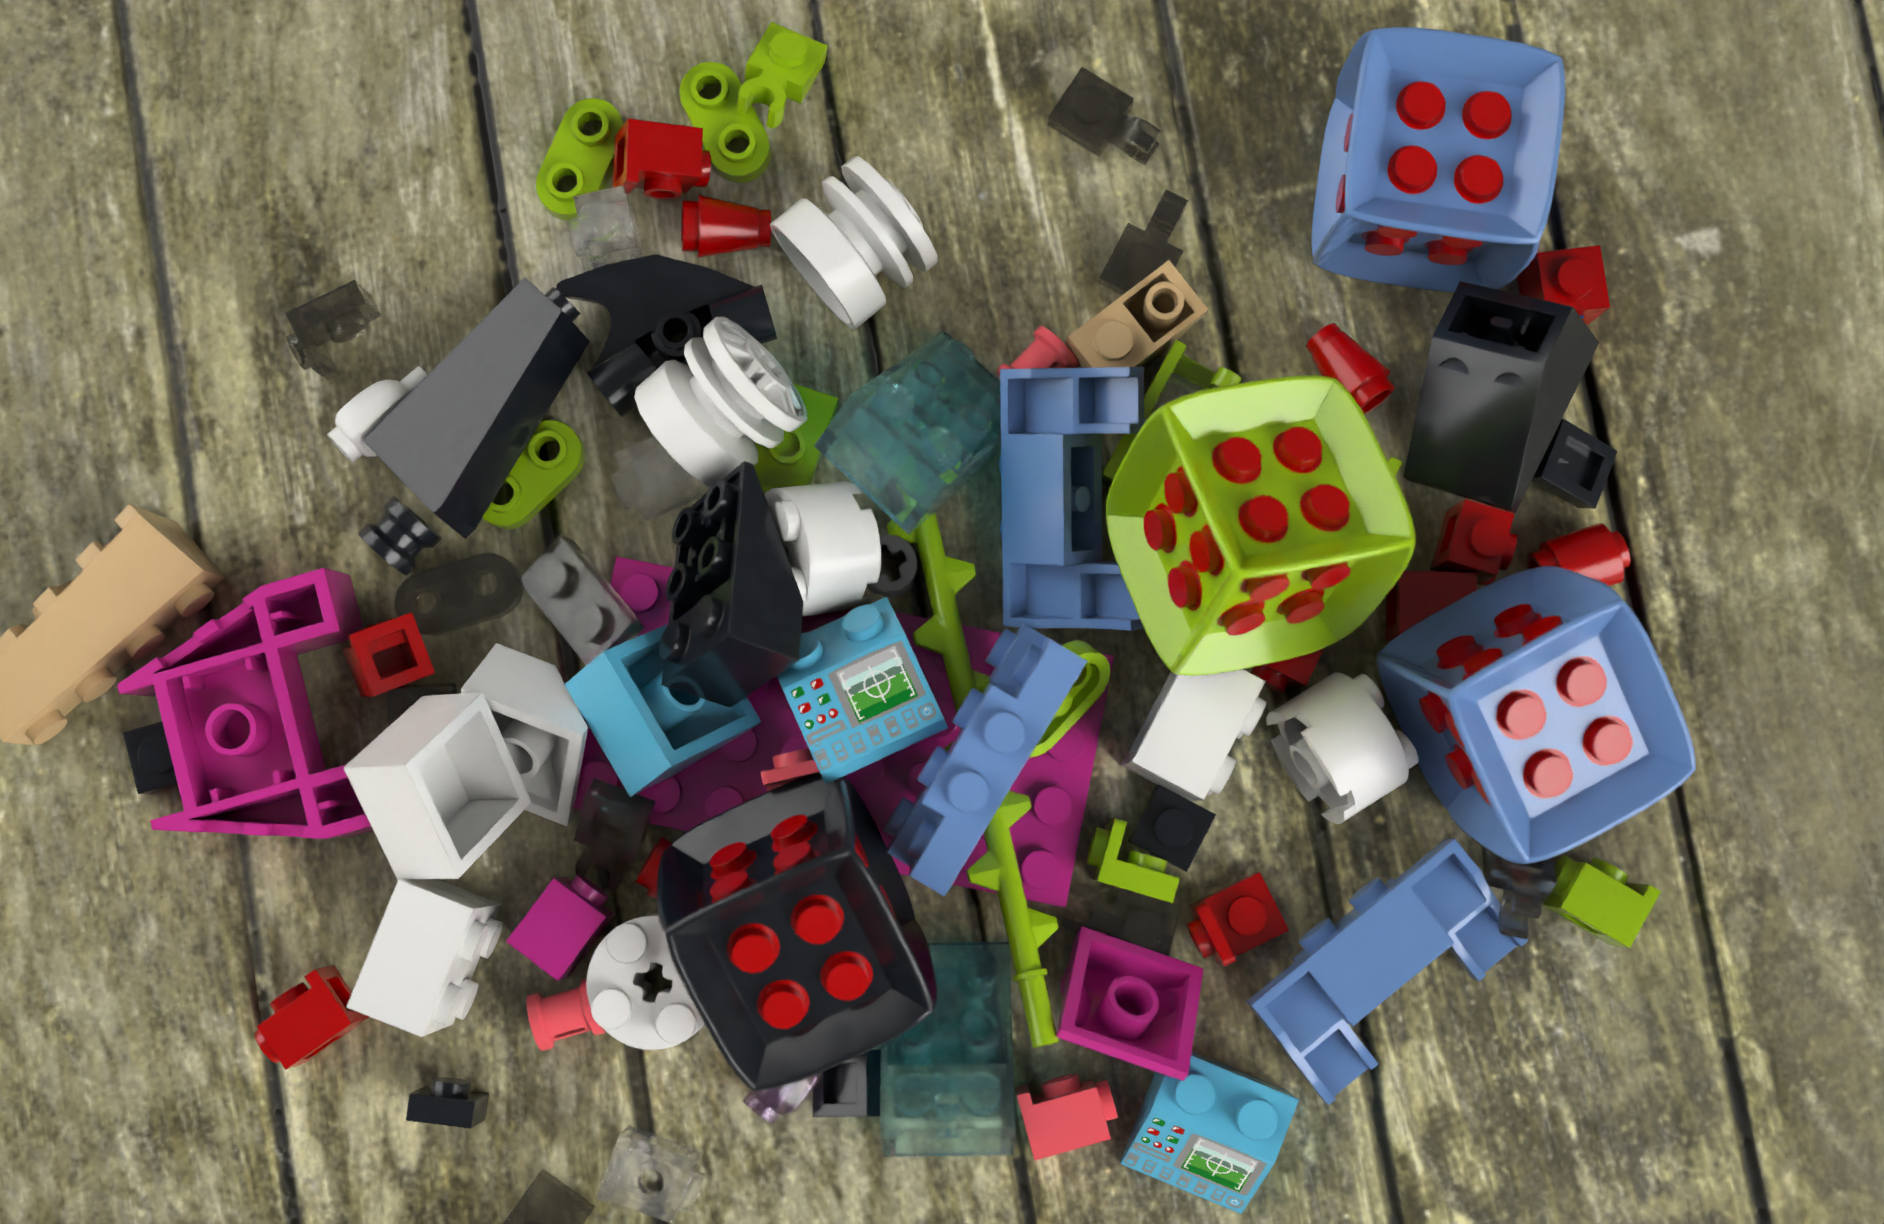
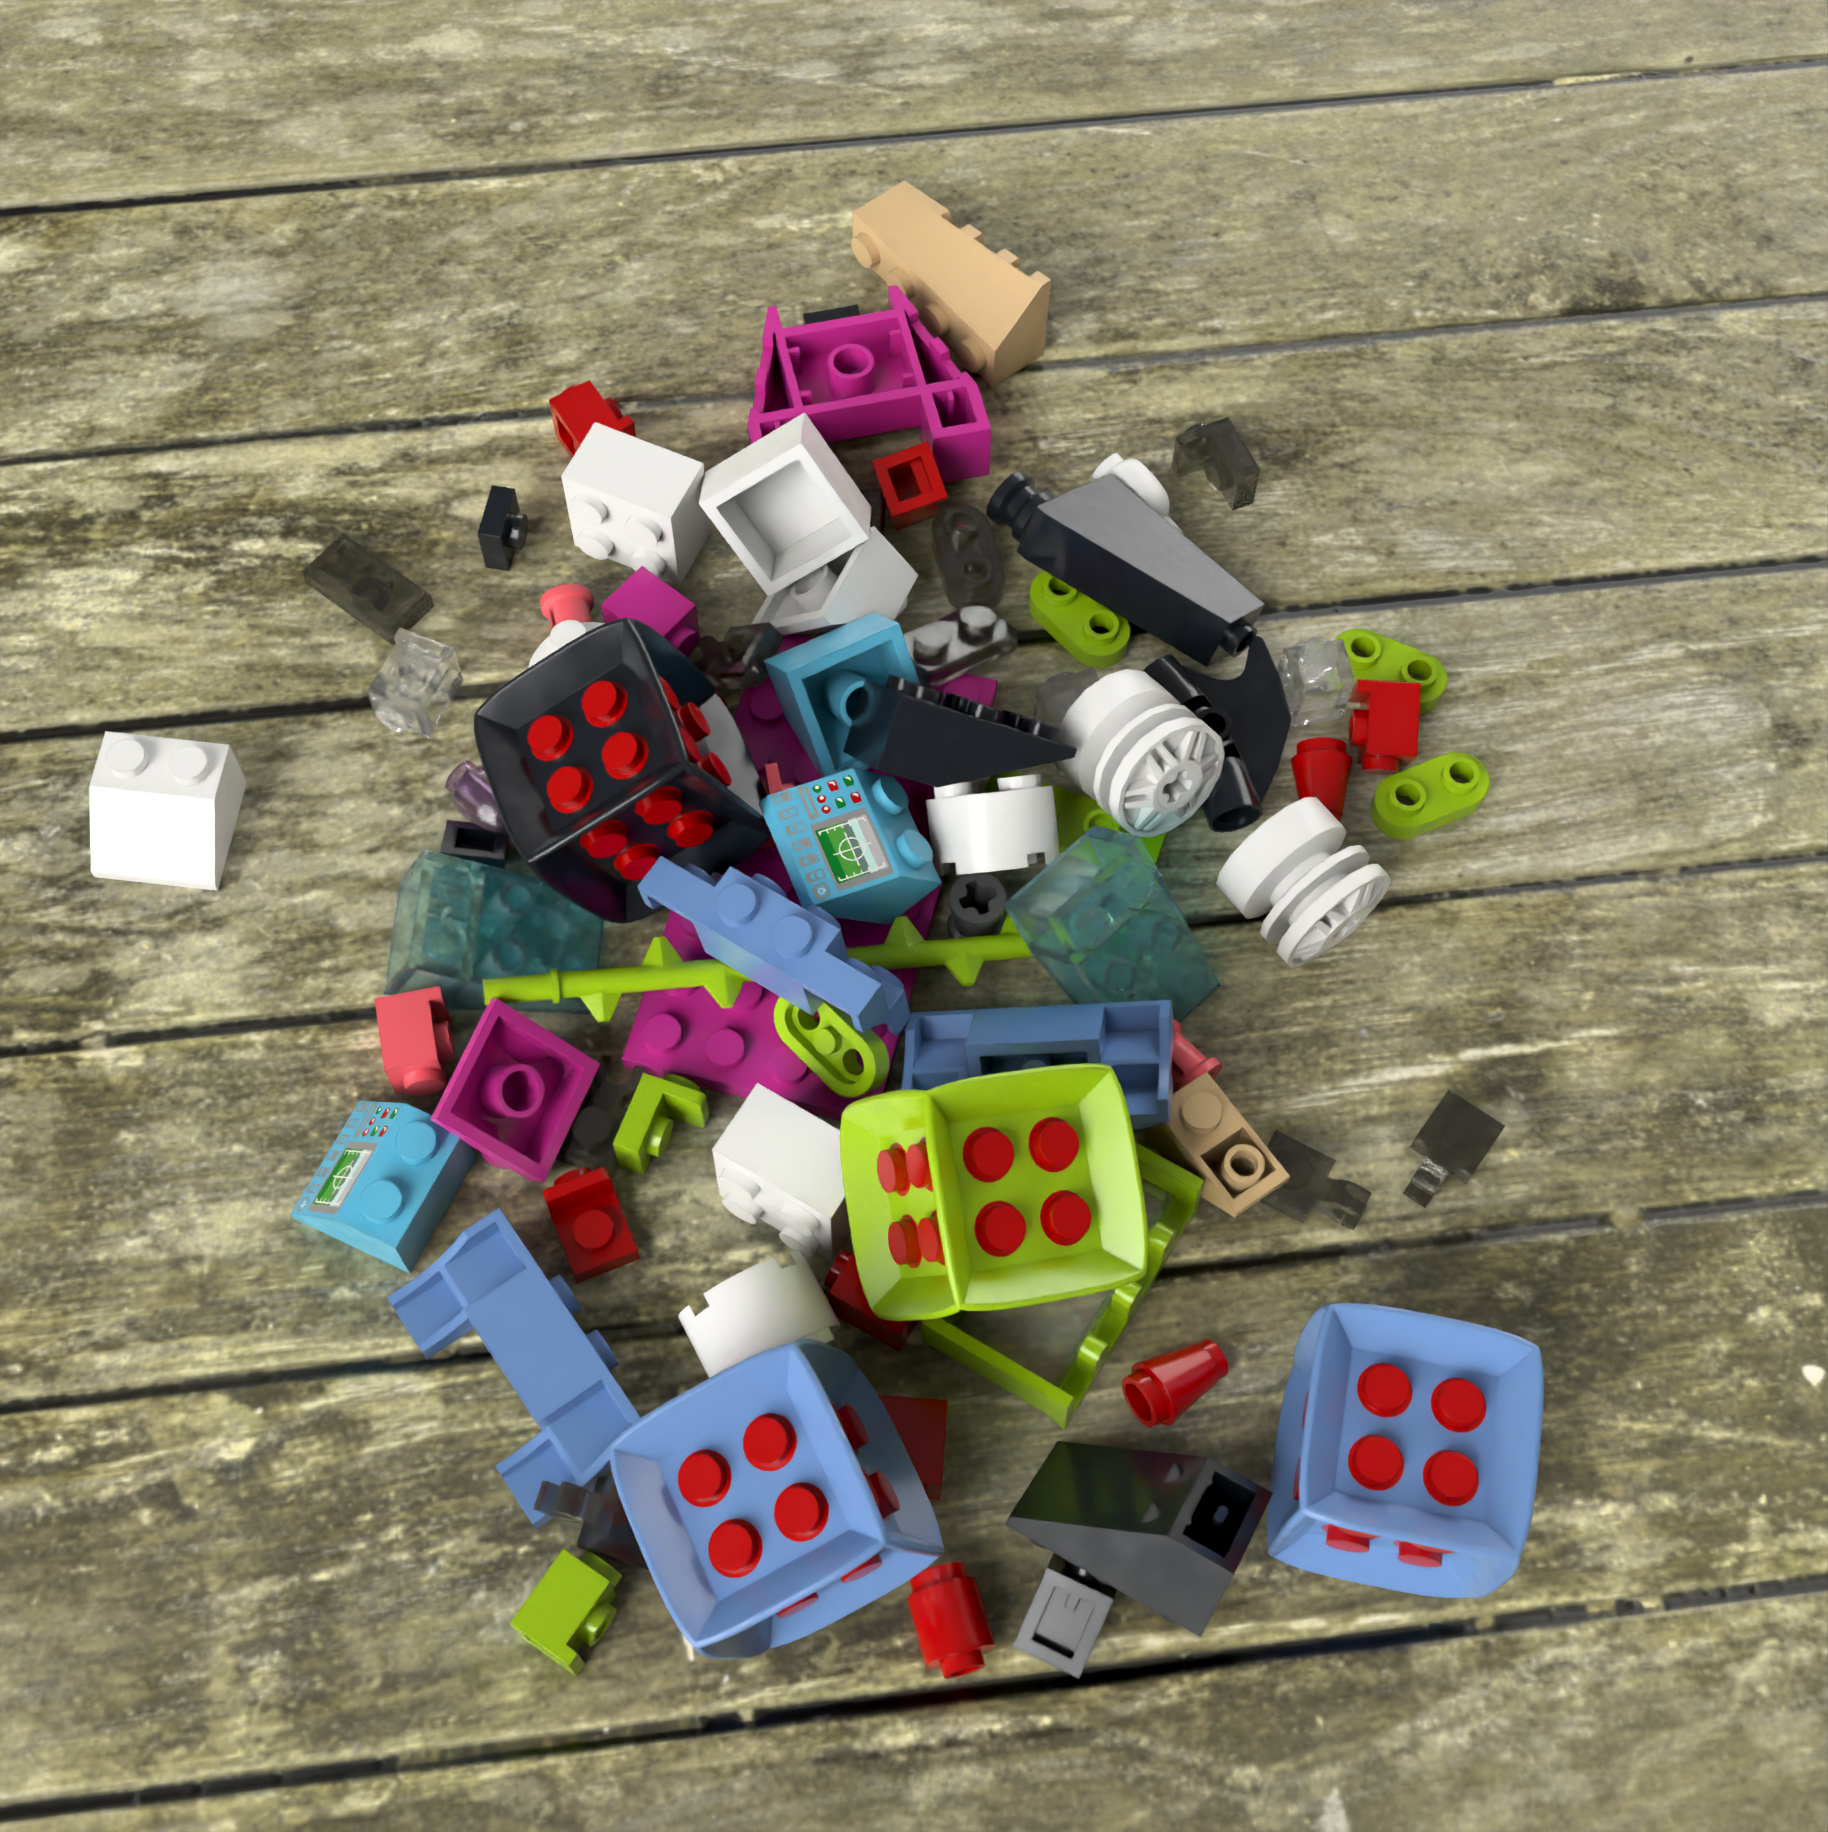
camera: 90 degrees right, 20 degrees down
lime plate [736,22,828,129] -> none
black plate [1128,785,1216,872] -> none
red brick [1430,499,1517,586] -> none
red brick [1517,245,1610,325] -> none

